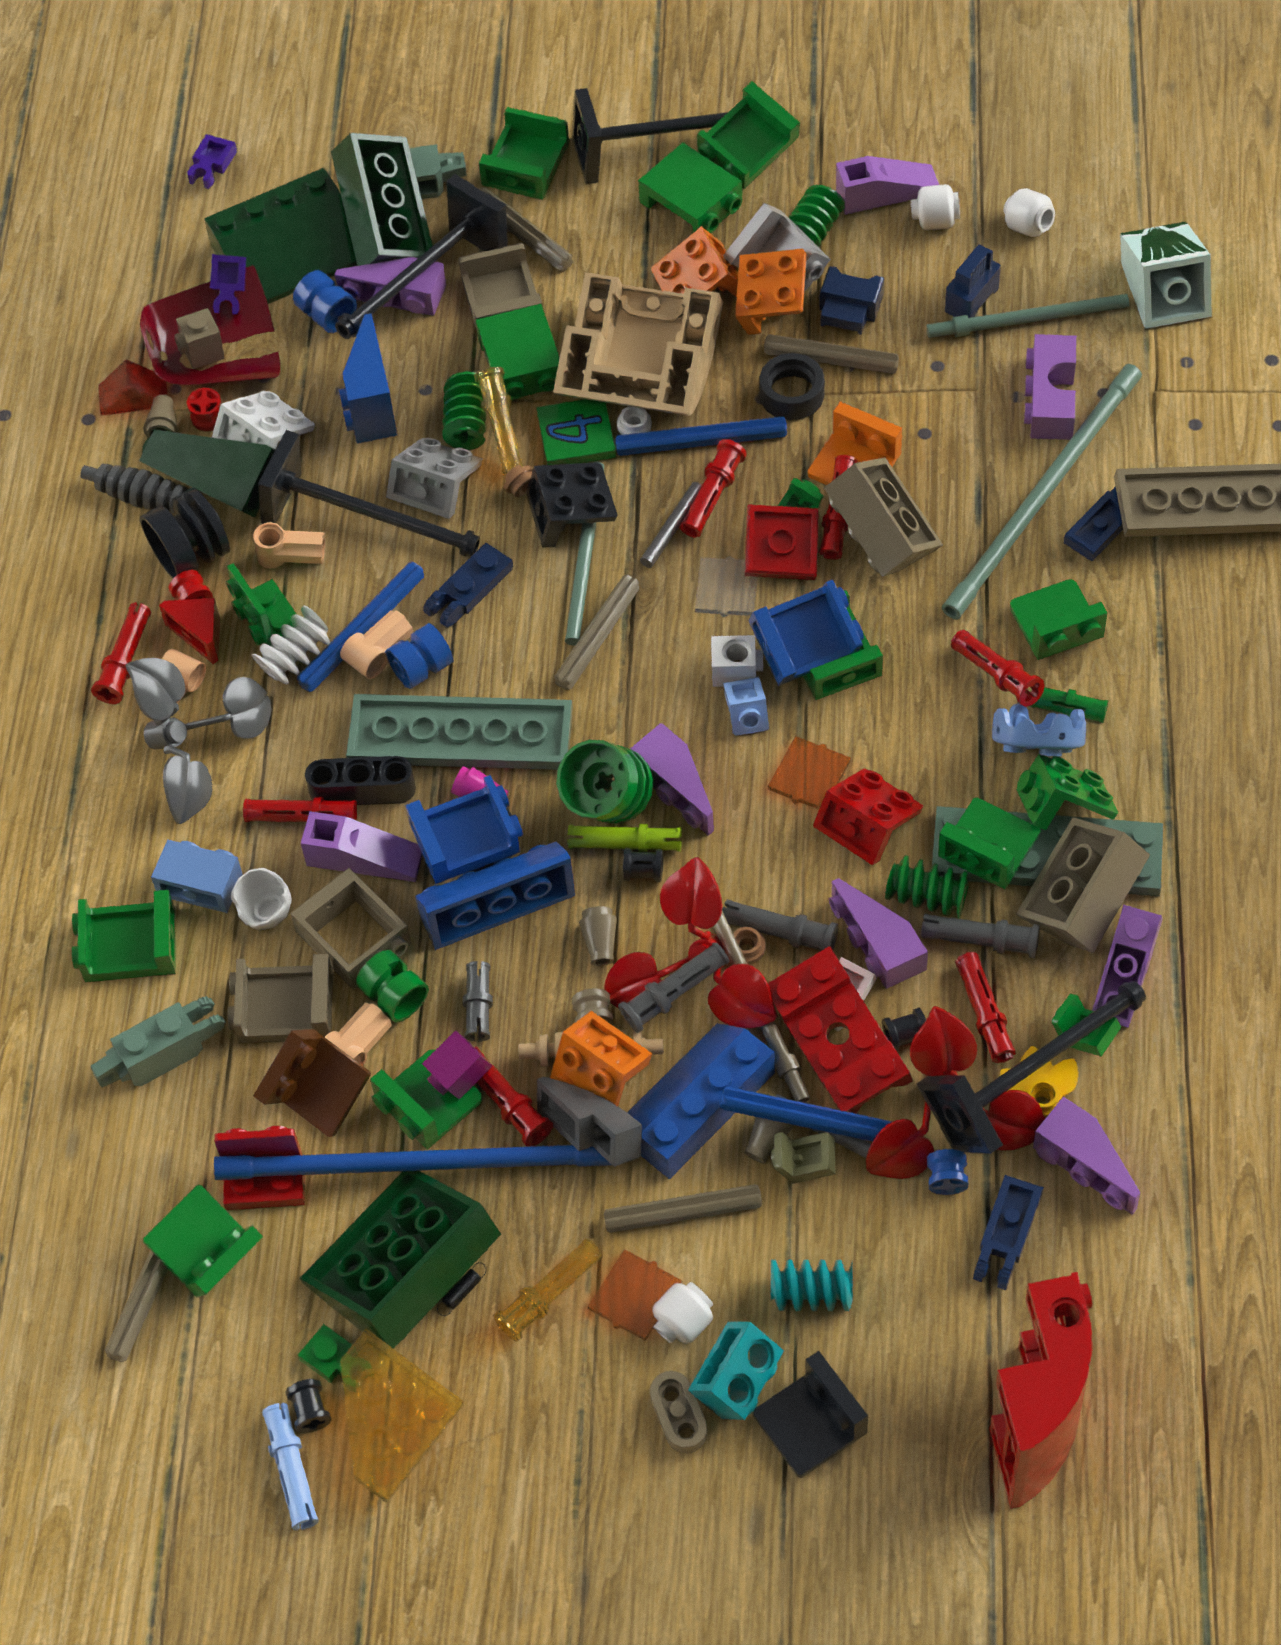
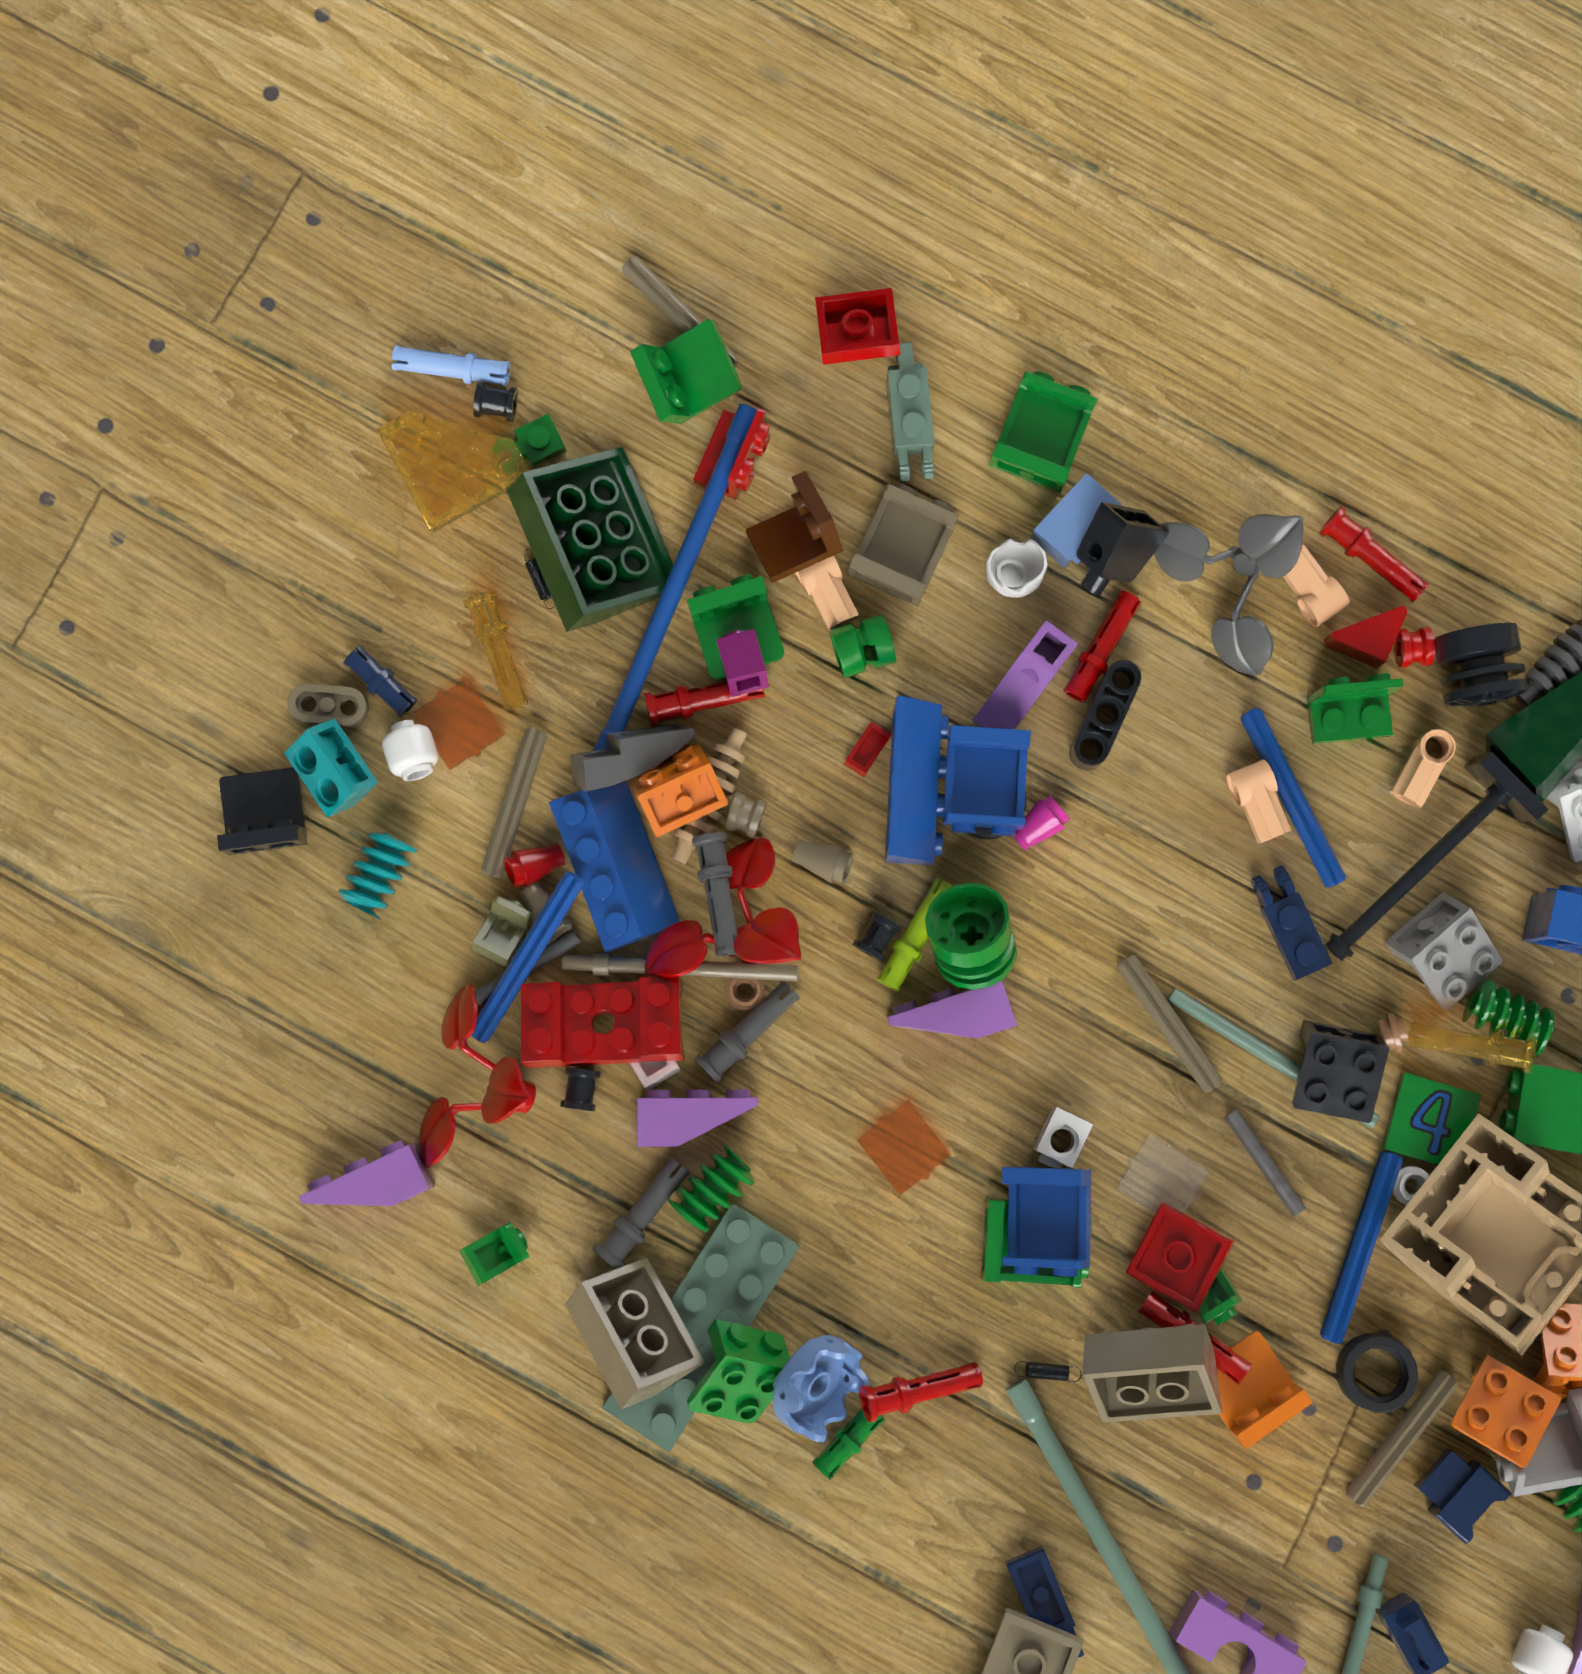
camera: 110 degrees right, 25 degrees up
white piece [252,606,331,685] -> none
dark tan window [290,868,411,990] -> none
sand green plate [346,694,573,770] -> none
blue wheel [385,623,454,689] -> none
dark grey pin [462,961,493,1042] -> none
red pin [680,439,747,538] -> none
light blue bracket [723,677,769,736] -> none
red bracket [813,769,923,865] -> none
black tile [917,981,1146,1154] -> none
blue wheel [927,1149,969,1195] -> none
green bracket [938,797,1041,889] -> none
red pin [955,952,1016,1063] -> none
dark blue hinge [973,1175,1044,1290] -> none
red slope [990,1272,1093,1509] -> none
yellow plate [1000,1046,1079,1118] -> none
green bracket [1010,579,1108,660] -> none
medium lavender slope [1092,905,1163,1028] -> none
none -> dark blue pin [344,645,418,718]
none -> red cone [504,843,566,888]
none -> red plate [815,288,901,365]
none -> red piece [844,722,892,777]
none -> black piece [1014,1361,1082,1382]
none -> black torso [1076,502,1170,595]

